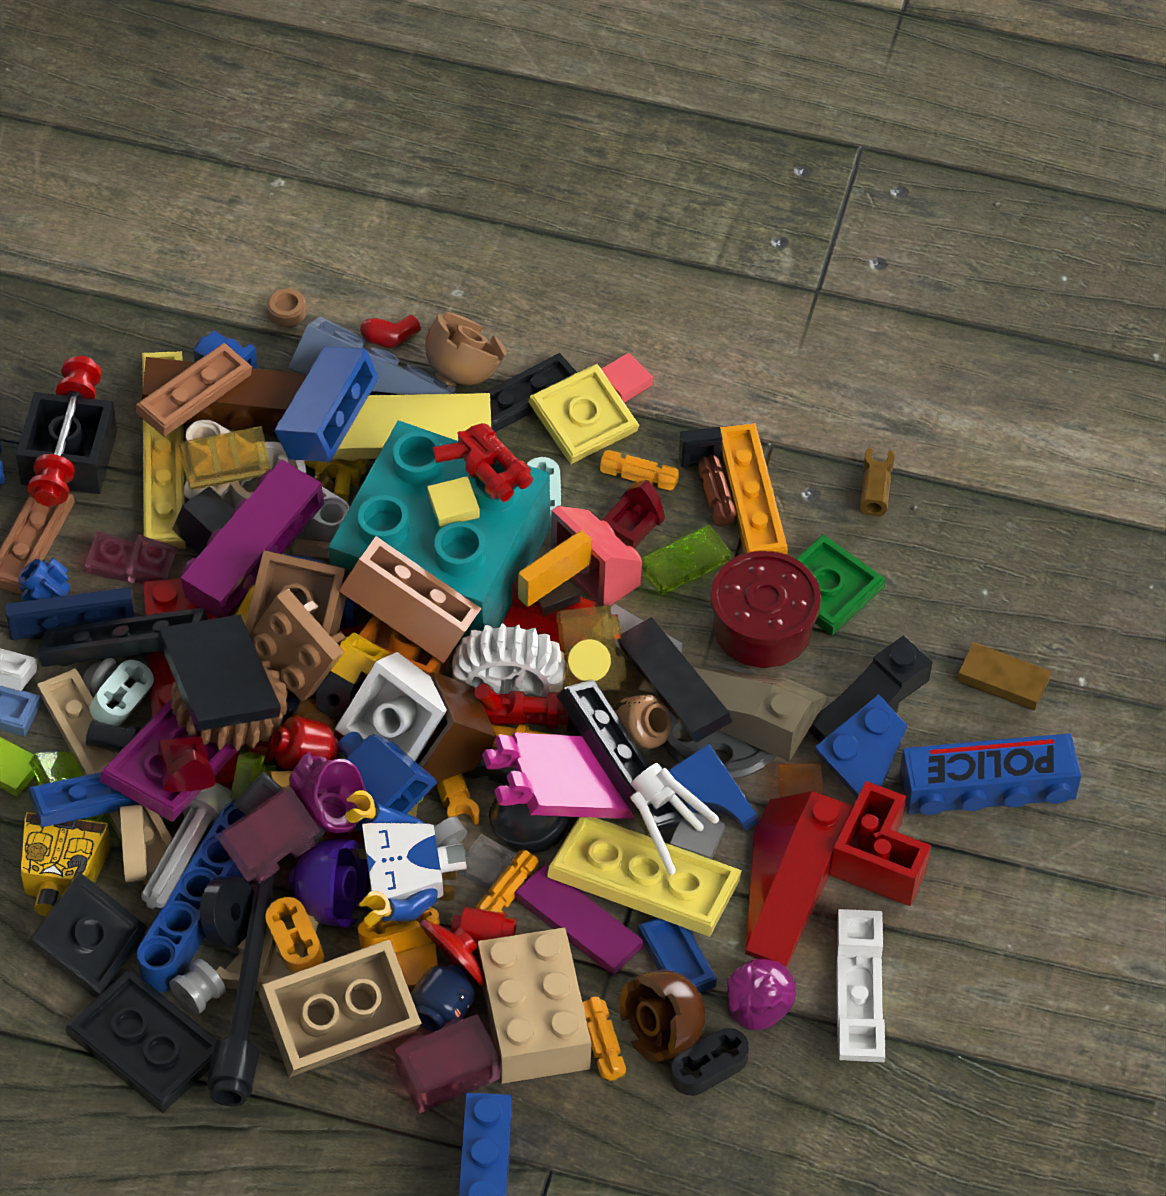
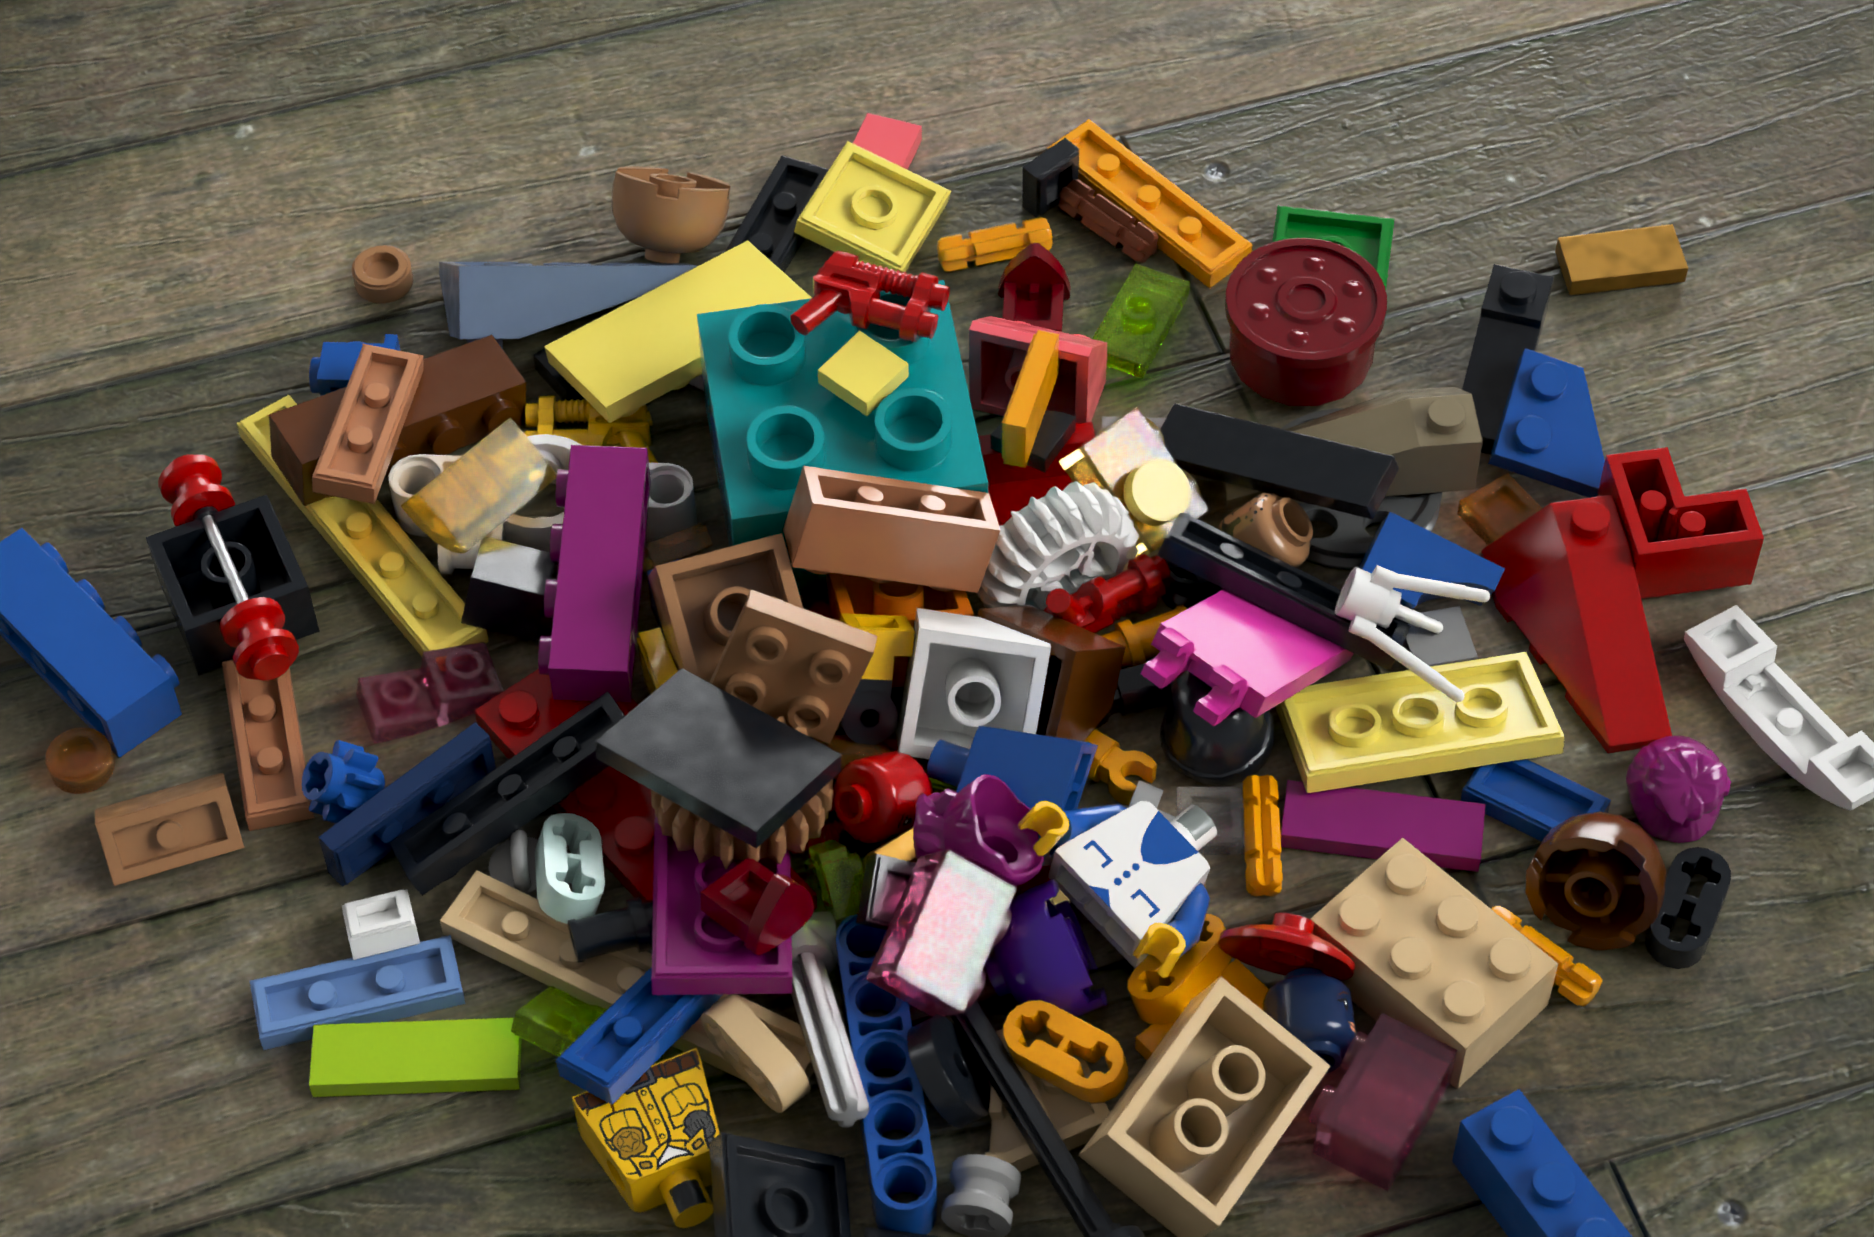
camera: 30 degrees left, 0 degrees up
blue brick [275,346,379,462] -> none
red arm [360,315,421,348] -> none
red brick [451,907,517,953] -> none
pearl gold bar [860,448,895,516] -> none
blue brick [899,733,1081,815] -> none

